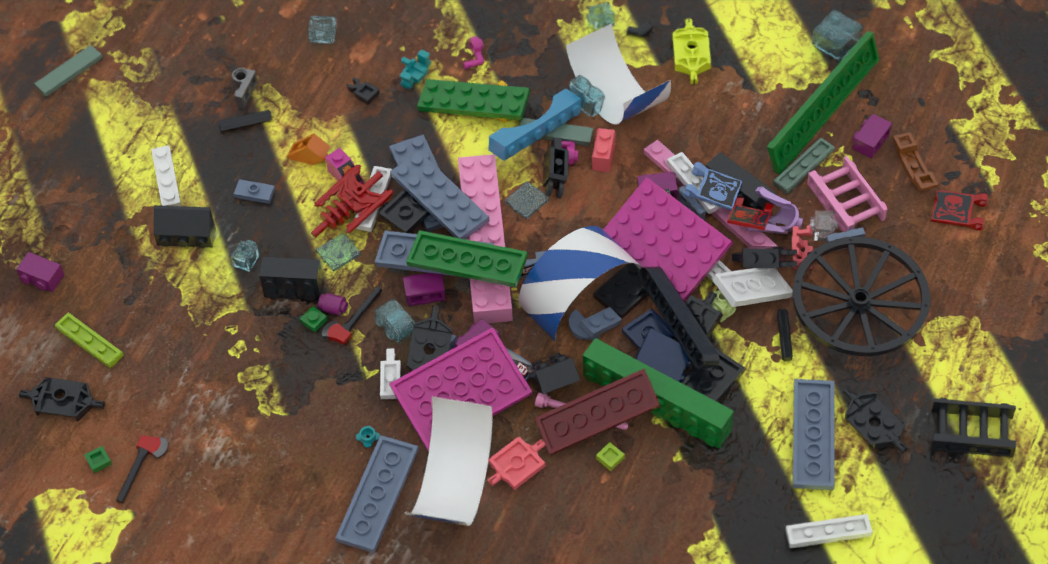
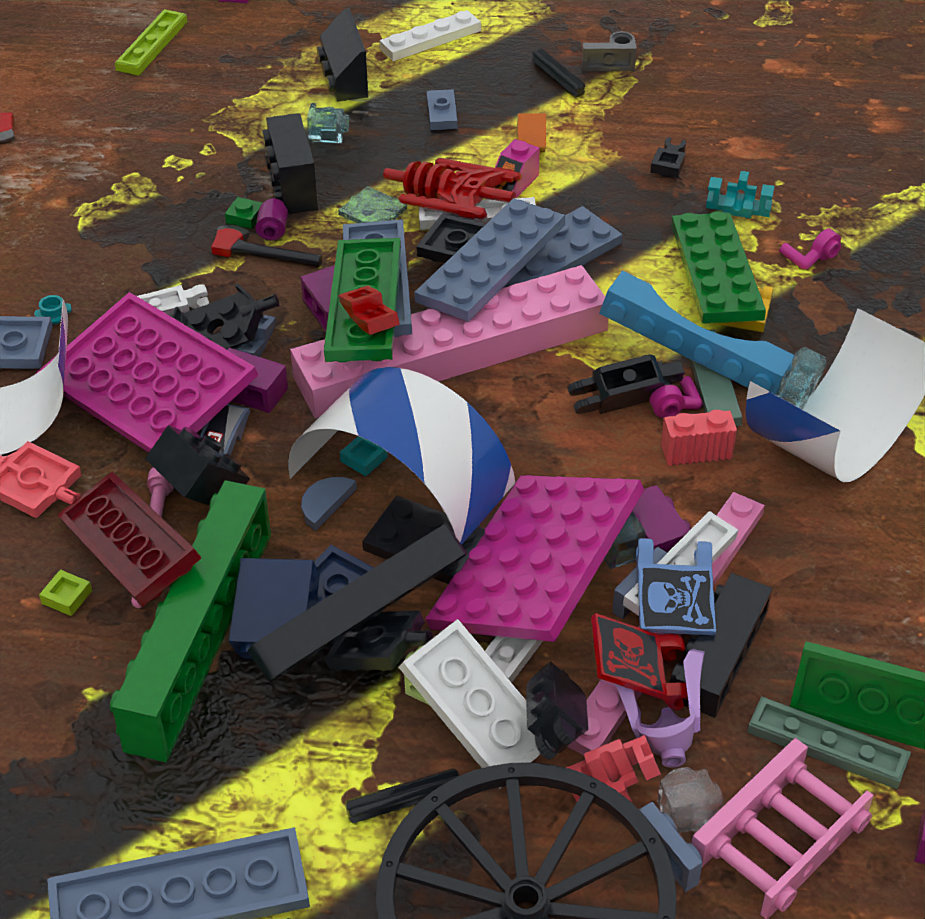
camera: 70 degrees right, 10 degrees down
black plate [19,377,105,422] -> none
clear light blue piece [308,16,336,43] -> none
clear light blue brick [374,298,415,343] -> none
clear light blue piece [505,181,549,219] -> none
sand blue plate [580,307,622,338] -> none
black plate [681,347,745,402] -> none
none -> red slope [338,285,400,335]

